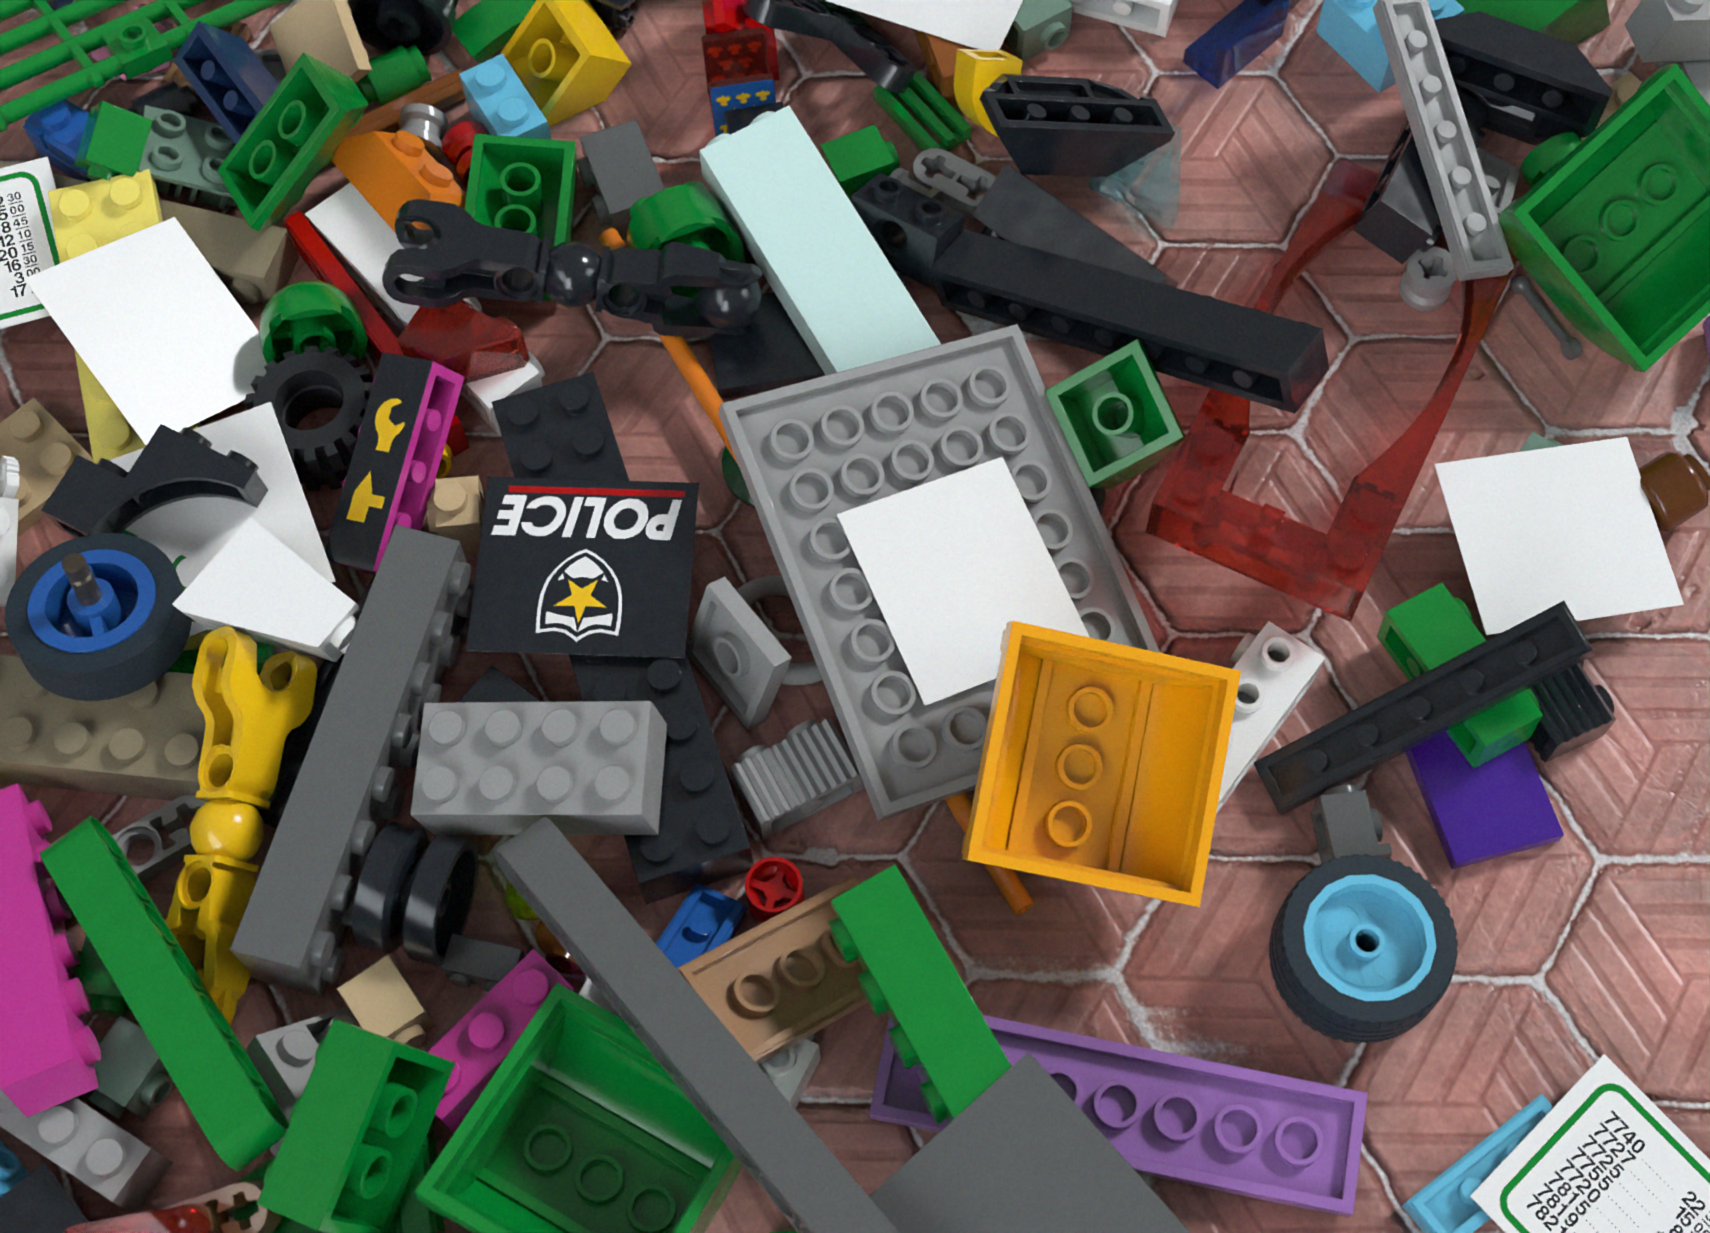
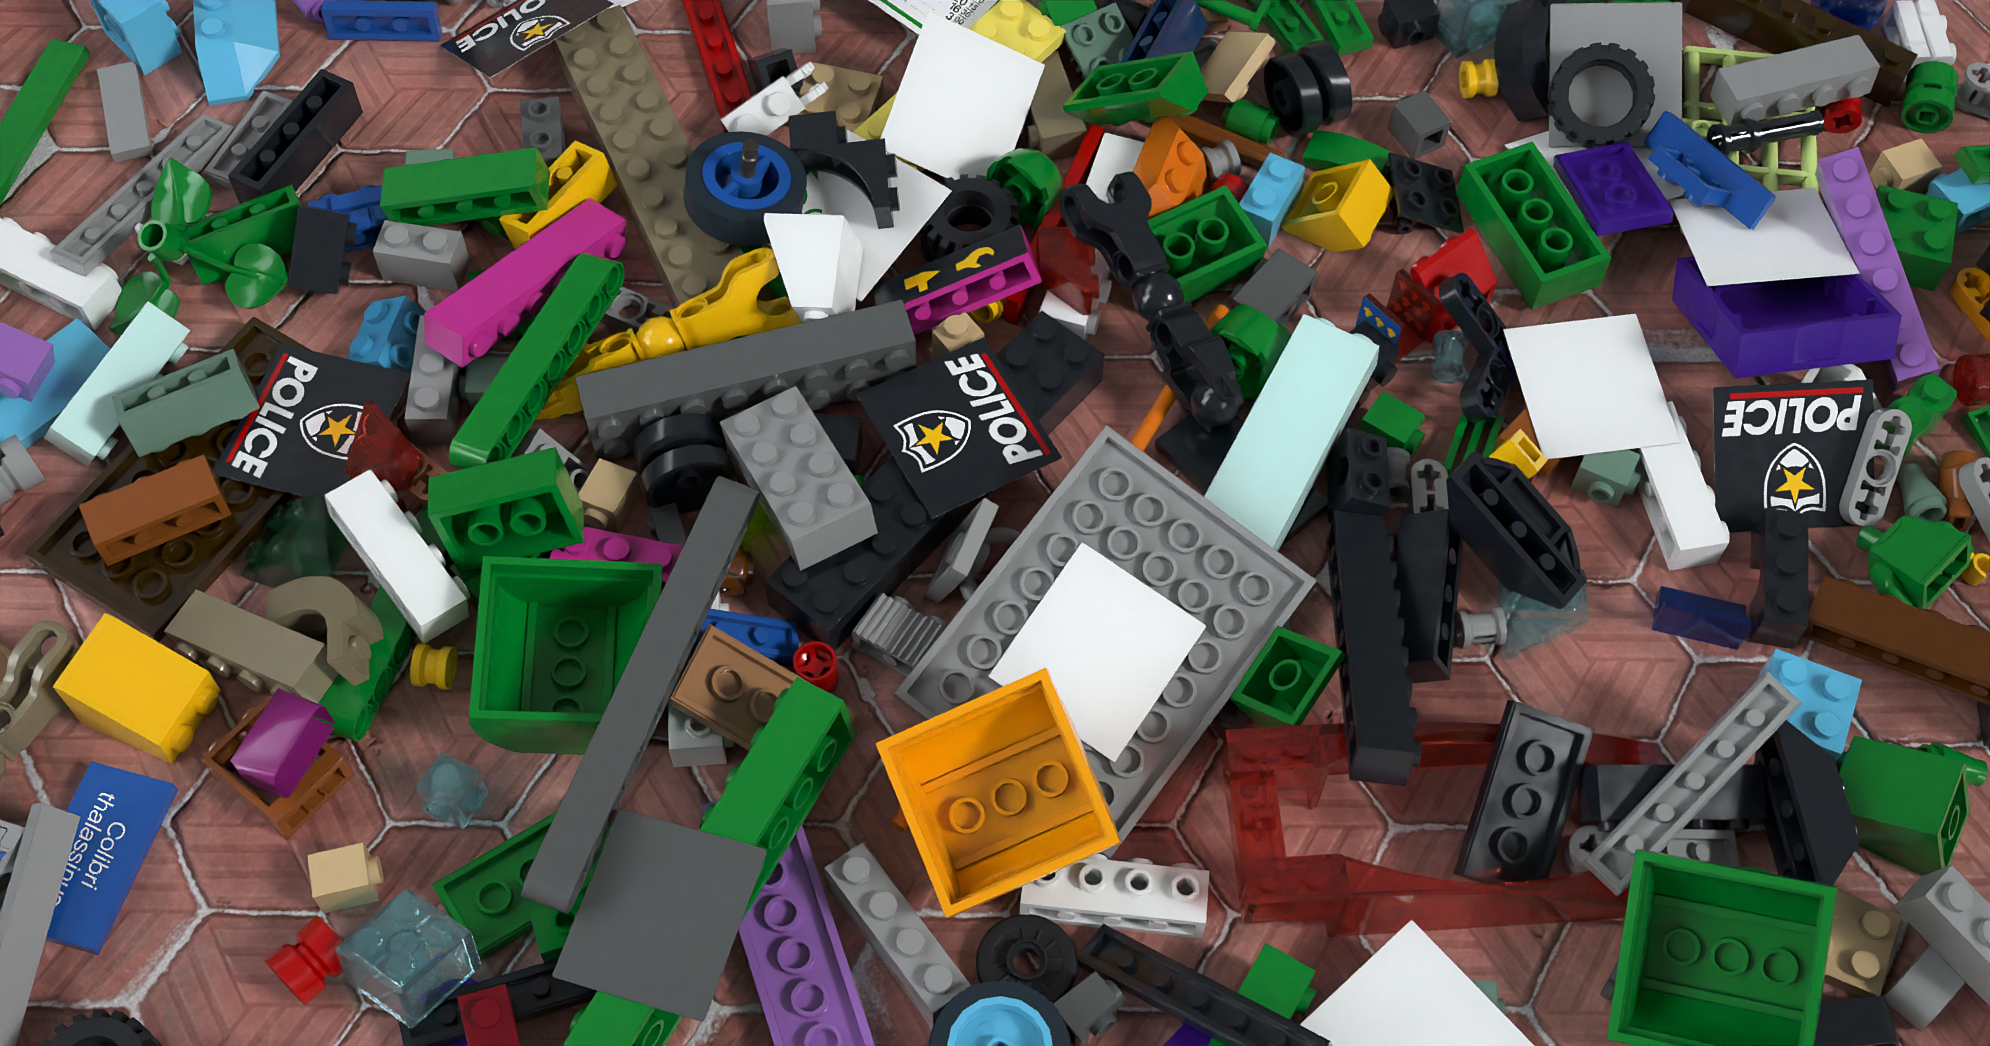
camera: 55 degrees right, 5 degrees down
none -> light grey brick [824,842,971,1028]
none -> black wheel [975,914,1078,1003]
none -> clear light blue bush [1430,330,1468,384]
none -> black tile [1453,700,1594,903]
none -> light grey bush [1455,607,1507,649]

